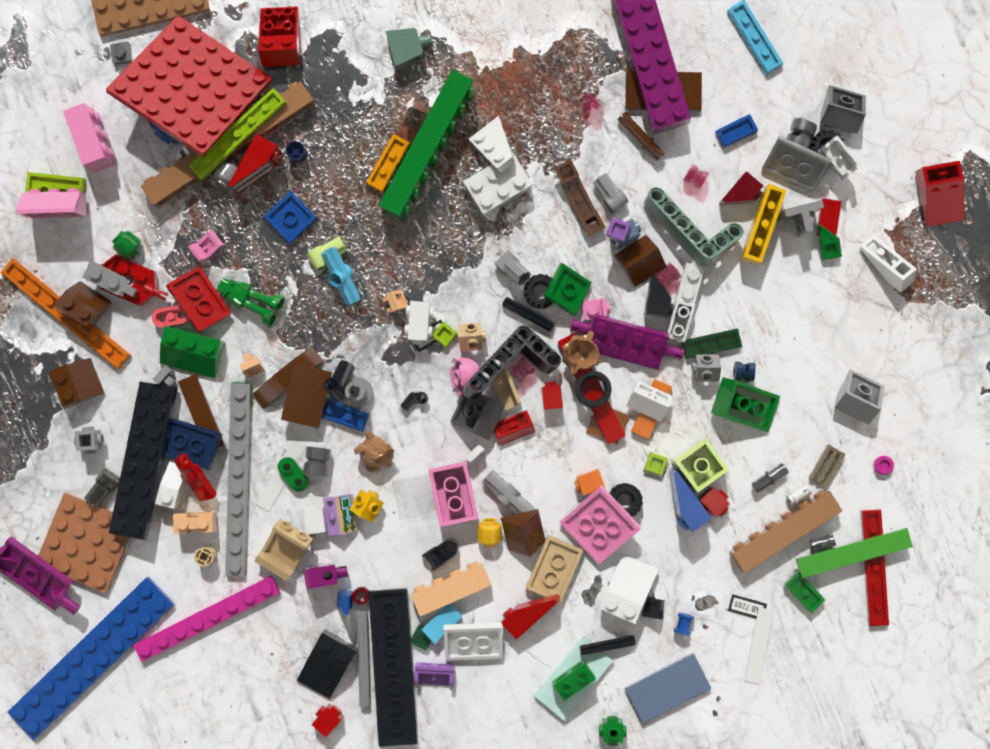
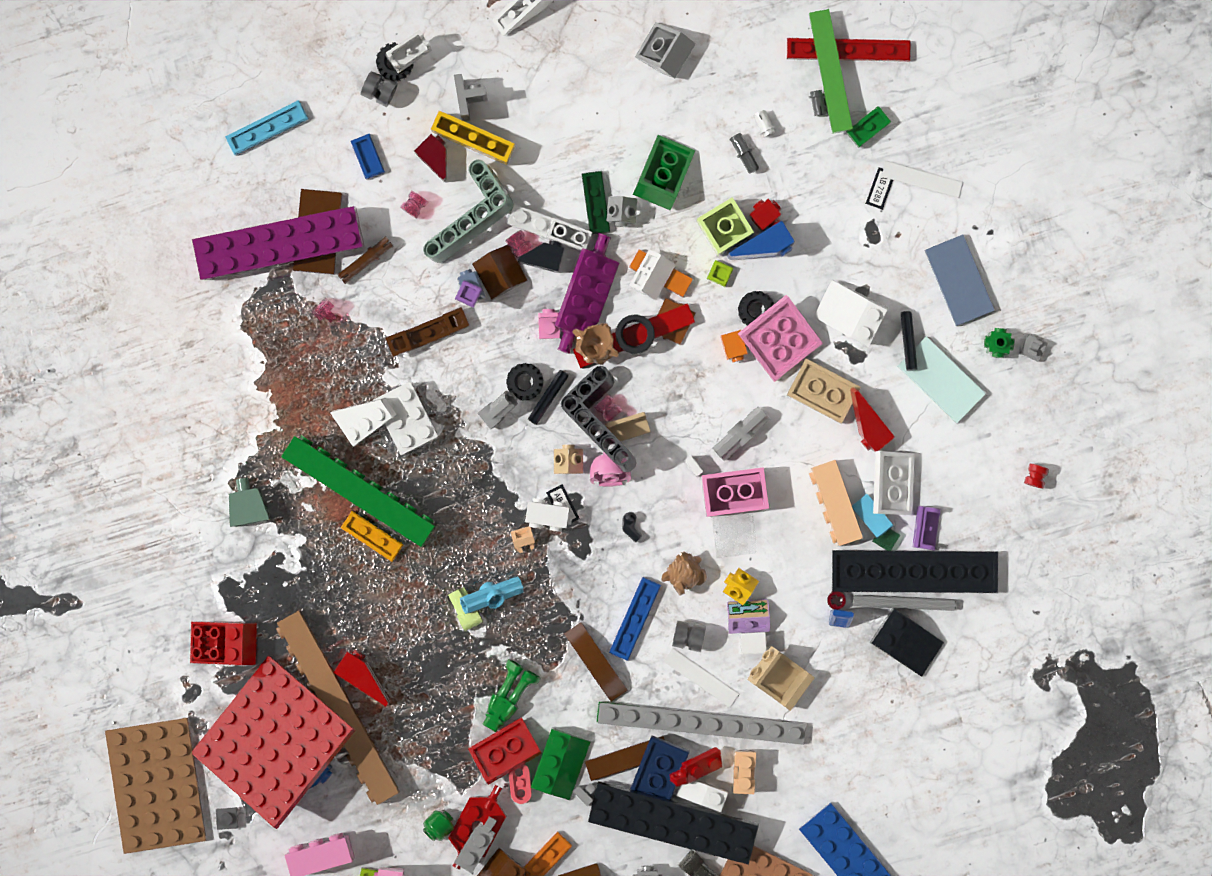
camera: 85 degrees left, 0 degrees up
dark pink plate [133,575,281,662] -> none
lime tile [188,88,287,181] -> none
bright pink bracket [188,230,224,262] -> none
tan wheel [194,546,217,567] -> none
light grey head [212,161,238,190] -> none
light nougat tile [240,353,265,378] -> none
blue tile [263,191,317,245] -> none
green plate [277,457,309,492] -> none
reddish brown tile [281,363,332,428] -> none
dark blue wheel [286,141,307,164] -> none
magenta torso [303,563,348,589] -> none
red brick [311,703,343,738] -> none
black piece [324,360,355,401] -> none
light grey piece [344,377,373,408] -> none
clear smoke tile [403,107,428,132] -> none
black piece [421,538,459,571] -> none
lime tile [432,321,458,348] -> none
dark grey slope [450,394,505,441] -> none
yellow head [477,518,502,548] -> none
red slope [494,410,535,445] -> none
reddish brown slope [501,509,546,557] -> none
red brick [541,382,563,410] -> none
green tile [543,263,592,316] -> none
green brick [552,659,596,701] -> none
light grey piece [593,173,629,213] -> none
black plate [642,598,665,620] -> none
blue bush [673,612,694,636] -> none
medium nougat brick [729,490,843,573] -> none
dark blue wheel [733,361,756,382] -> none
light grey tile [762,136,832,193] -> none
dark tan tile [809,444,845,487] -> none
red tile [816,198,842,237] -> none
green tile [817,224,842,260] -> none
dark grey slope [820,85,866,134] -> none
dark pink tile [873,456,894,475] -> none

